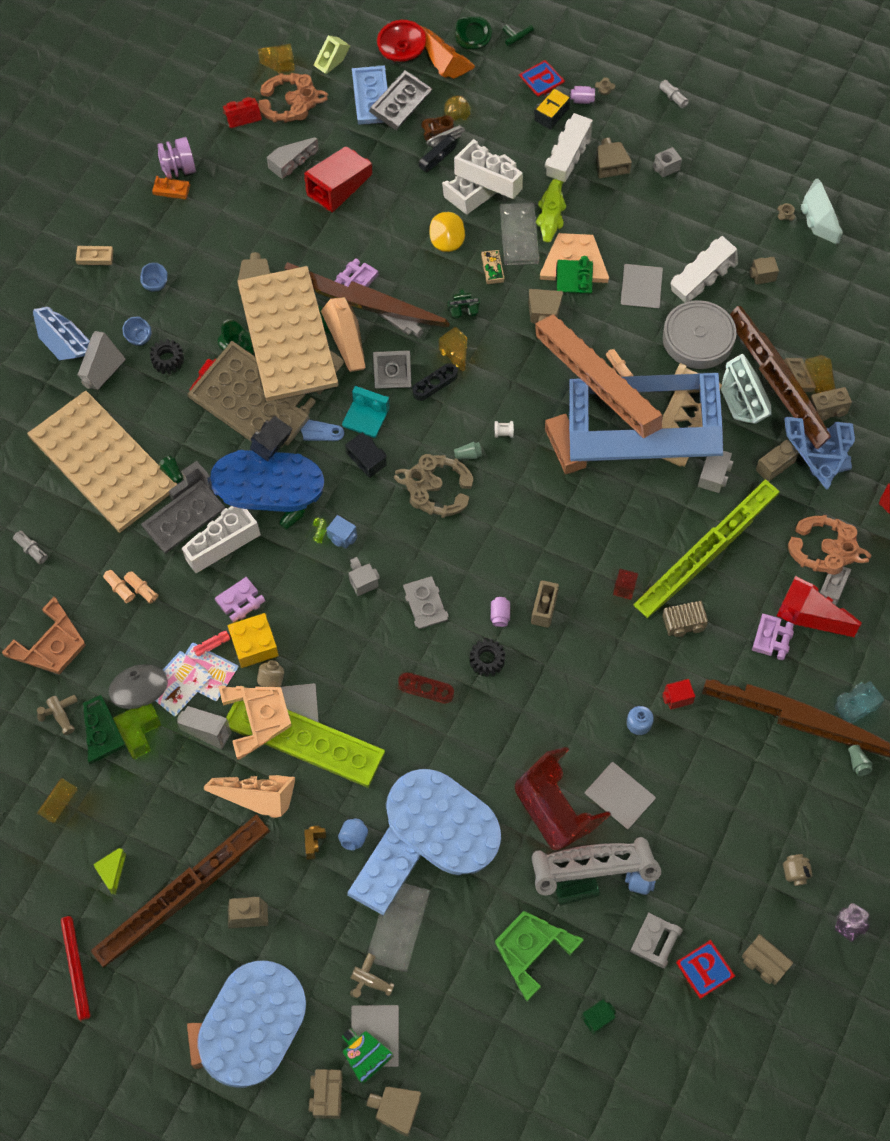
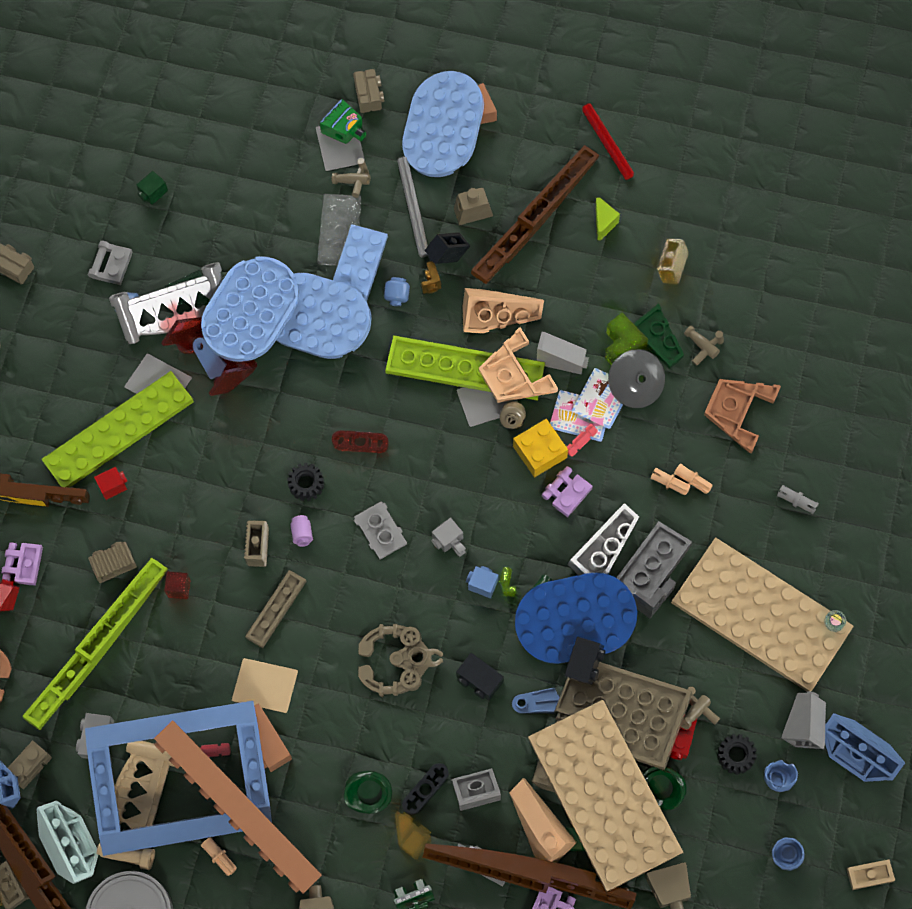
camera: 170 degrees right, 5 degrees up
dark green cone [159,456,183,484] -> none
teal bracket [342,386,390,438] -> none
dark tan torso [367,1087,421,1137] -> none
sand green cone [454,441,482,459] -> none
white bush [495,421,514,438] -> none
bright green wing [495,911,584,1002] -> none
medium blue head [627,706,654,735] -> none
piece [676,940,735,999] -> none
none -> lime plate [42,371,194,488]
none -> medium blue piece [193,338,227,379]
none -> light blue plate [201,256,299,362]
none -> tan sticker [232,658,298,713]
none -> dark tan tile [245,570,307,648]
none -> dark green piece [344,771,392,814]
none -> light grey axle [397,157,429,258]
none -> black brick [425,232,470,264]
none -> dark tan piece [681,687,720,729]
none -> clear light blue tile [824,610,846,632]

